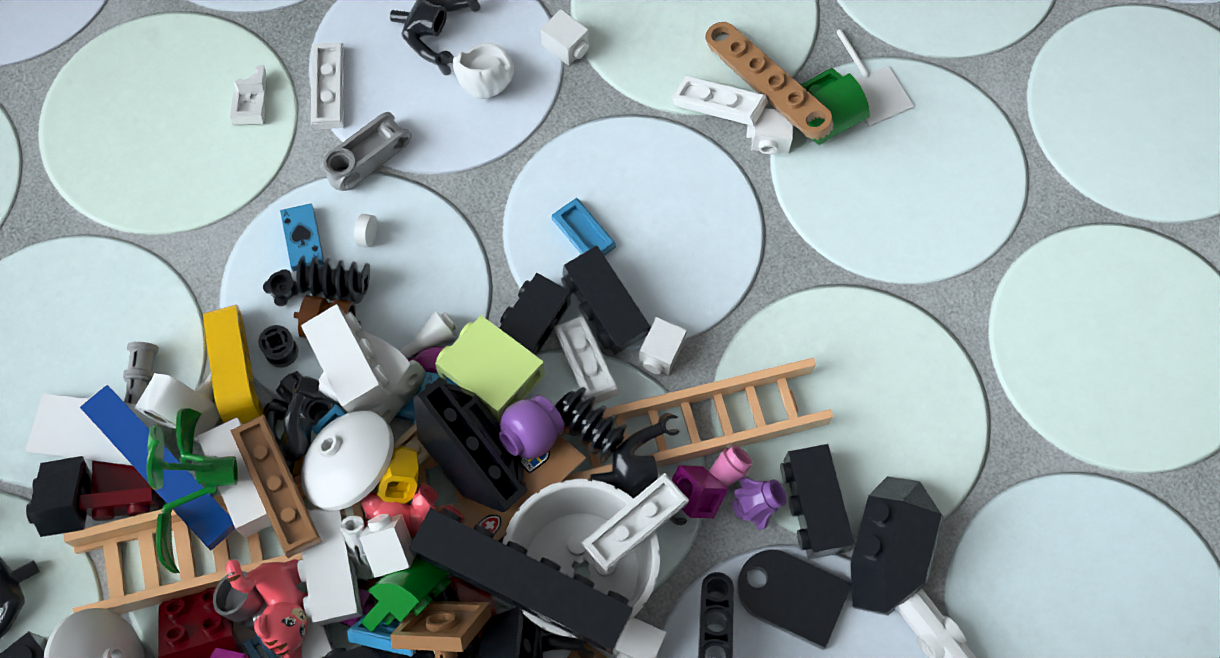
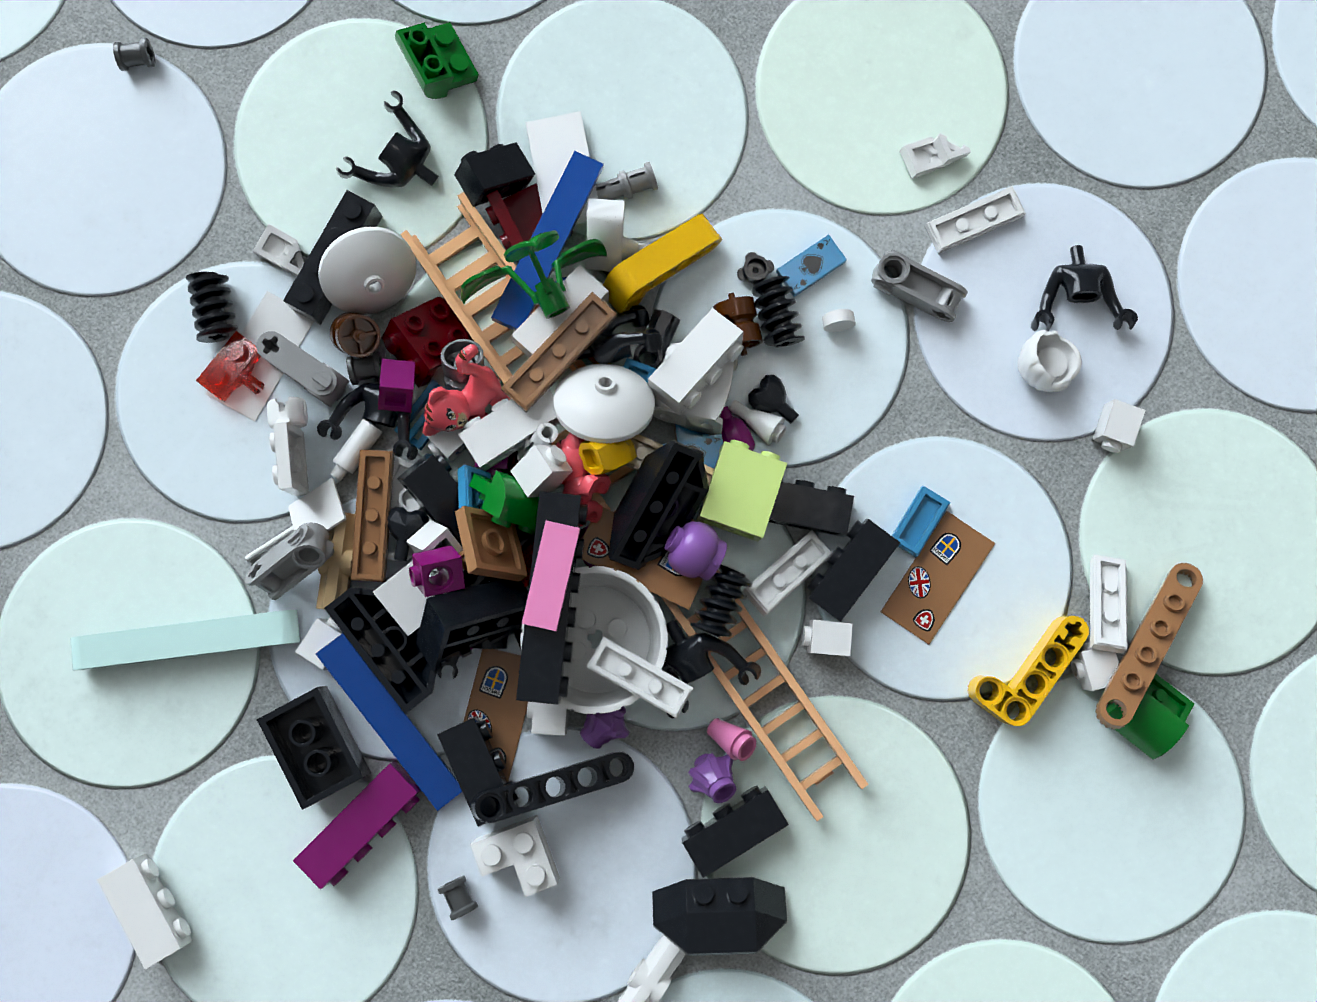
camera: 70 degrees right, 15 degrees up
black wheel [258,325,299,368] -> none
magenta brick [672,465,728,519] -> none
black tile [737,550,852,650] -> none
white piece [837,29,914,127] -> none
none -> bright pink tile [522,520,580,631]
none -> medium lavender rock [580,706,630,749]
none -> black rock [748,375,799,424]
none -> medium nougat sticker [880,511,995,644]
none -> yellow beam [968,616,1089,726]

